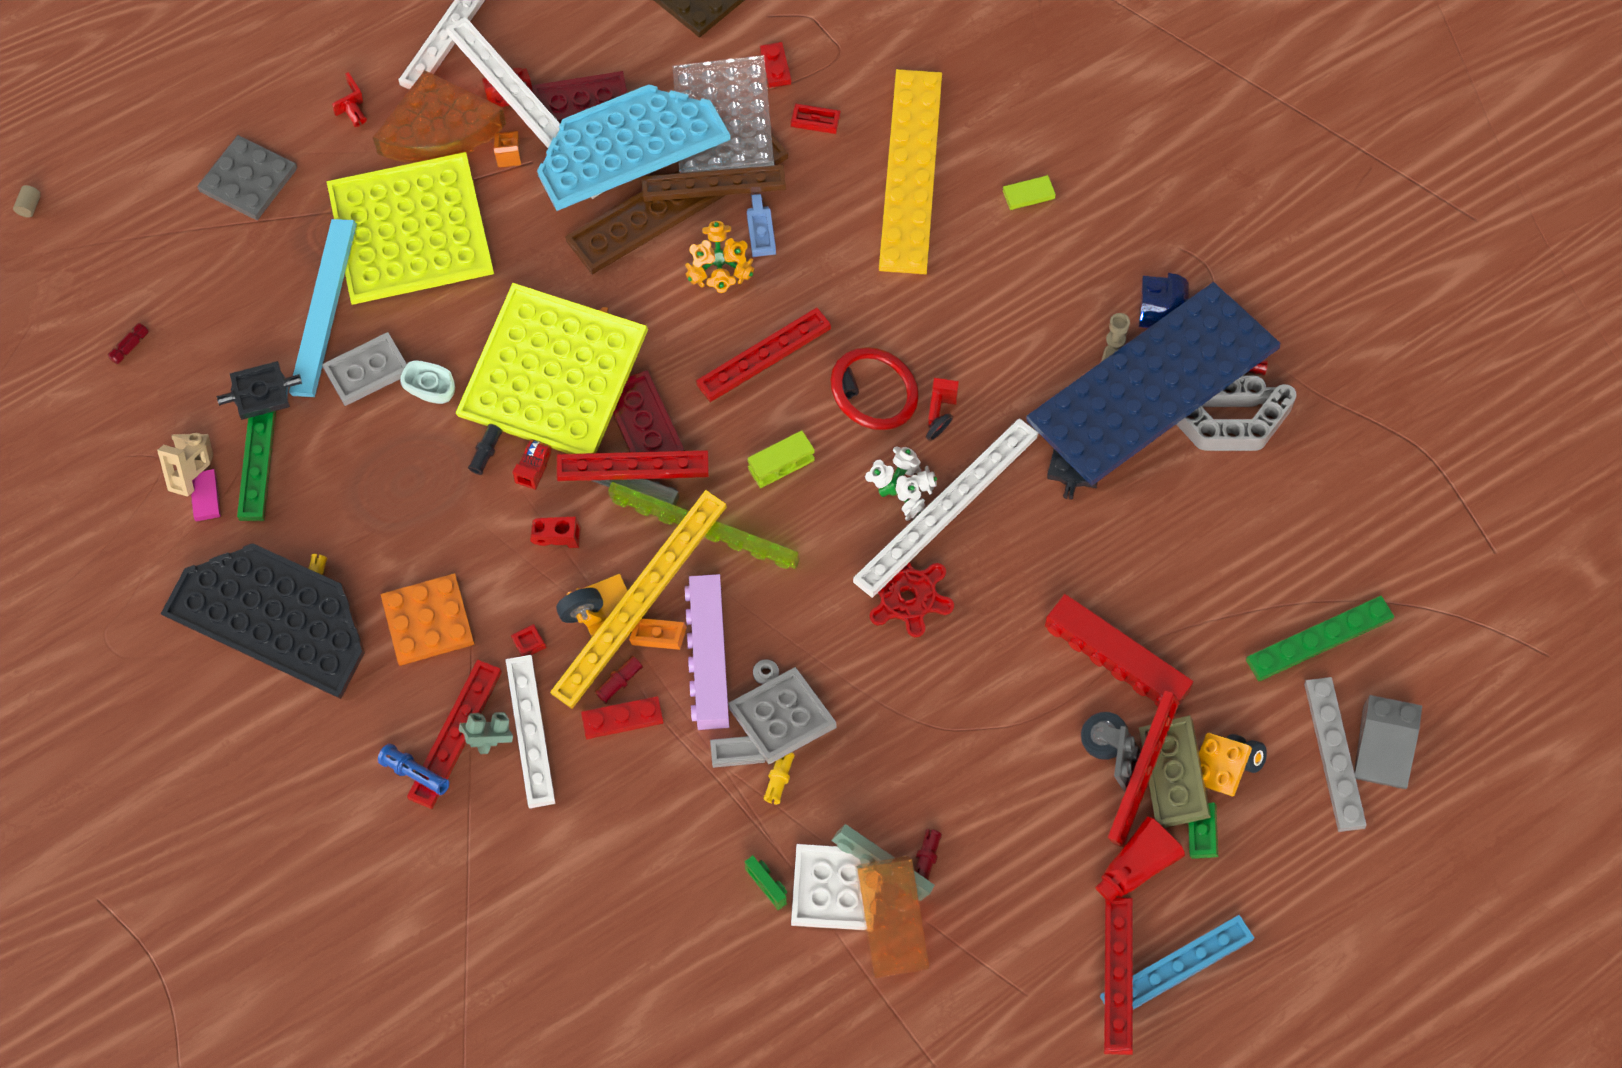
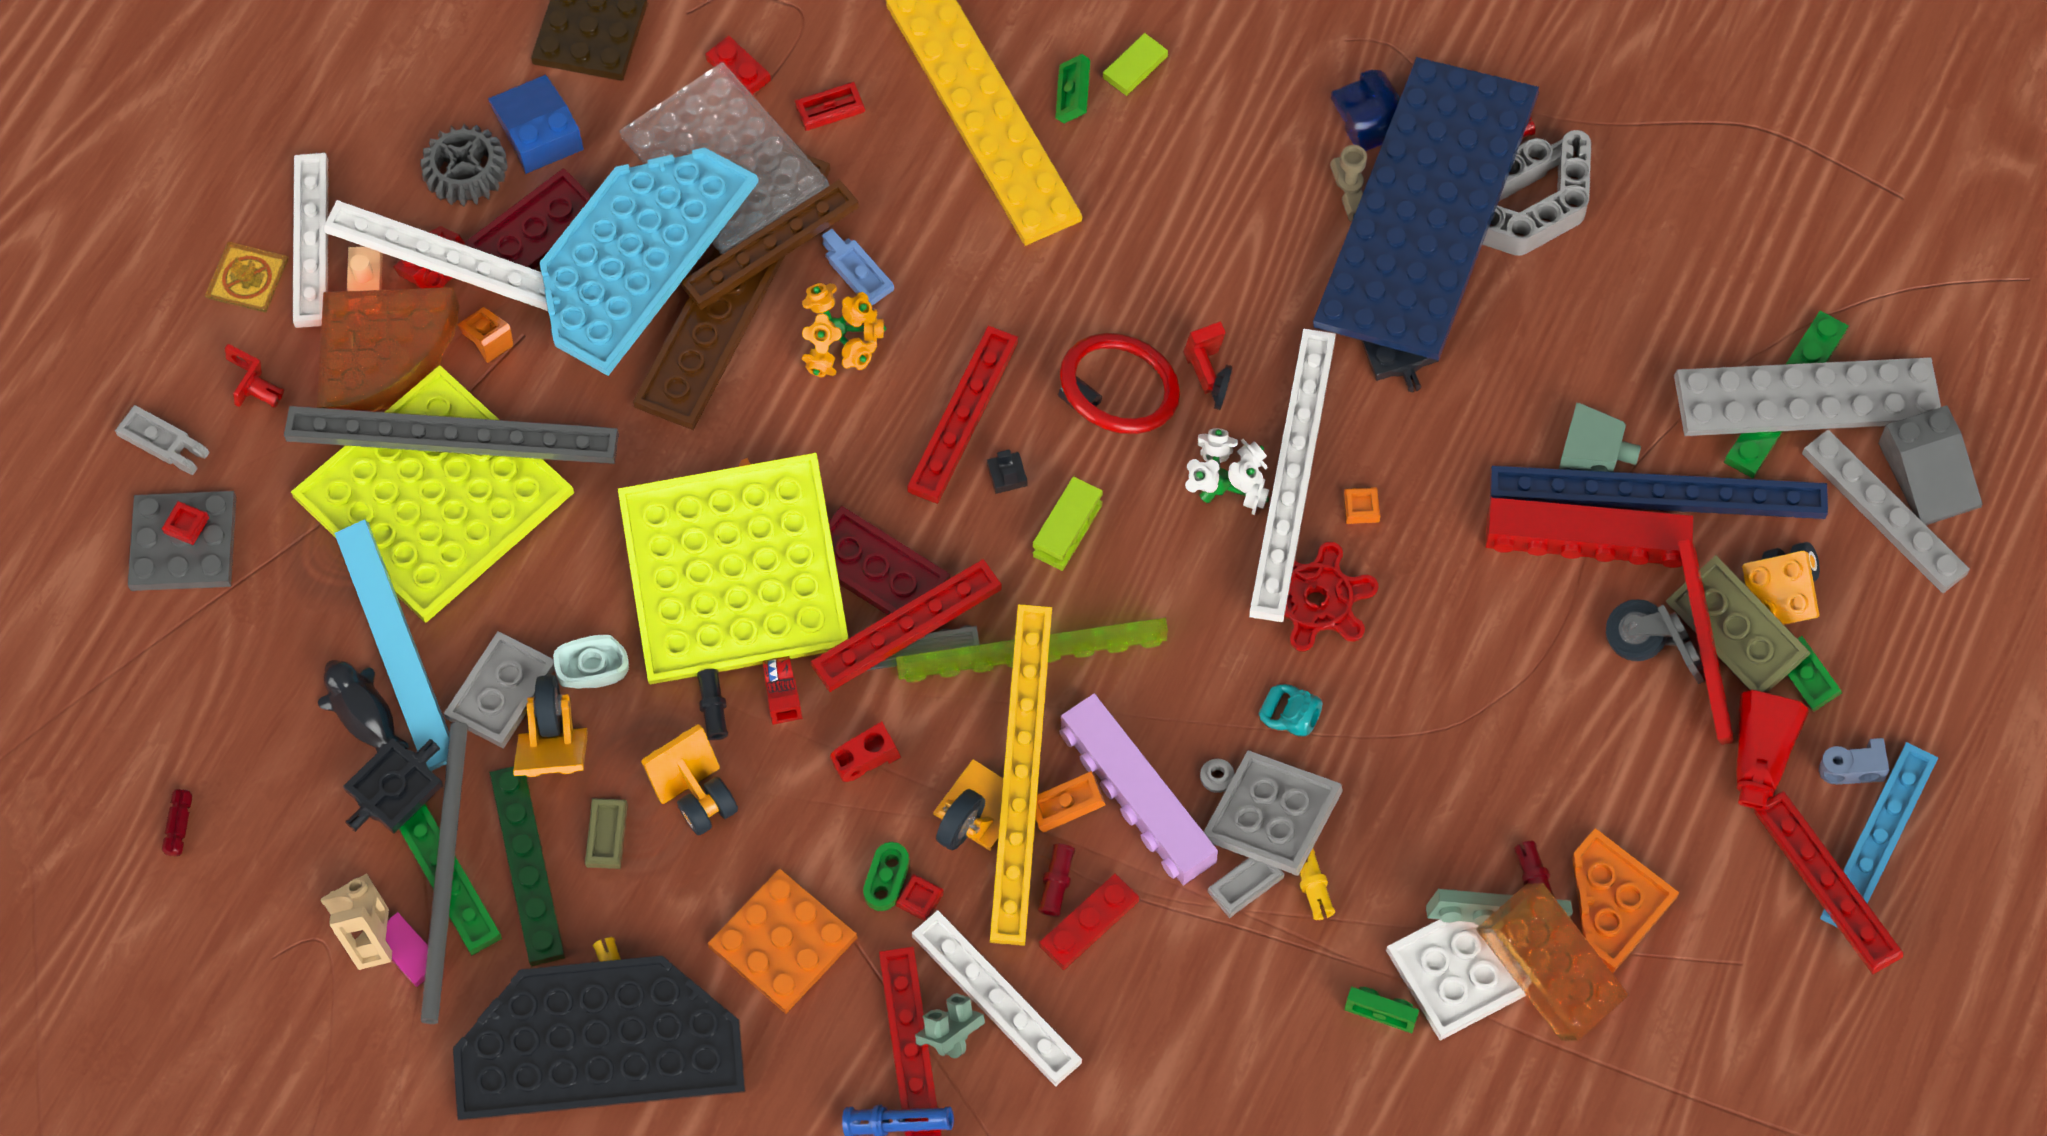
camera: 30 degrees left, 0 degrees up
none -> light grey hinge [115,405,209,475]
none -> red tile [161,501,210,545]
none -> clear yellow piece [205,242,289,313]
none -> dark grey plate [284,406,619,464]
none -> black animal [318,660,409,753]
none -> light nougat tile [347,247,383,310]
none -> dark grey gear [420,123,508,207]
none -> dark grey piece [420,722,468,1024]
none -> blue slope [488,75,584,174]
none -> dark green plate [490,766,565,967]
none -> light orange plate [513,675,588,777]
none -> olive tile [585,798,628,869]
none -> light orange plate [641,724,738,835]
none -> green plate [863,842,909,911]
none -> black tile [987,449,1028,494]
none -> green plate [1055,54,1091,123]
none -> teal piece [1258,684,1323,737]
none -> orange tile [1343,487,1380,524]
none -> dark blue plate [1490,466,1828,519]
none -> sand green torso [1559,403,1641,472]
none -> orange plate [1572,828,1679,973]
none -> light grey plate [1674,358,1941,436]
none -> sand blue leg [1819,738,1889,785]

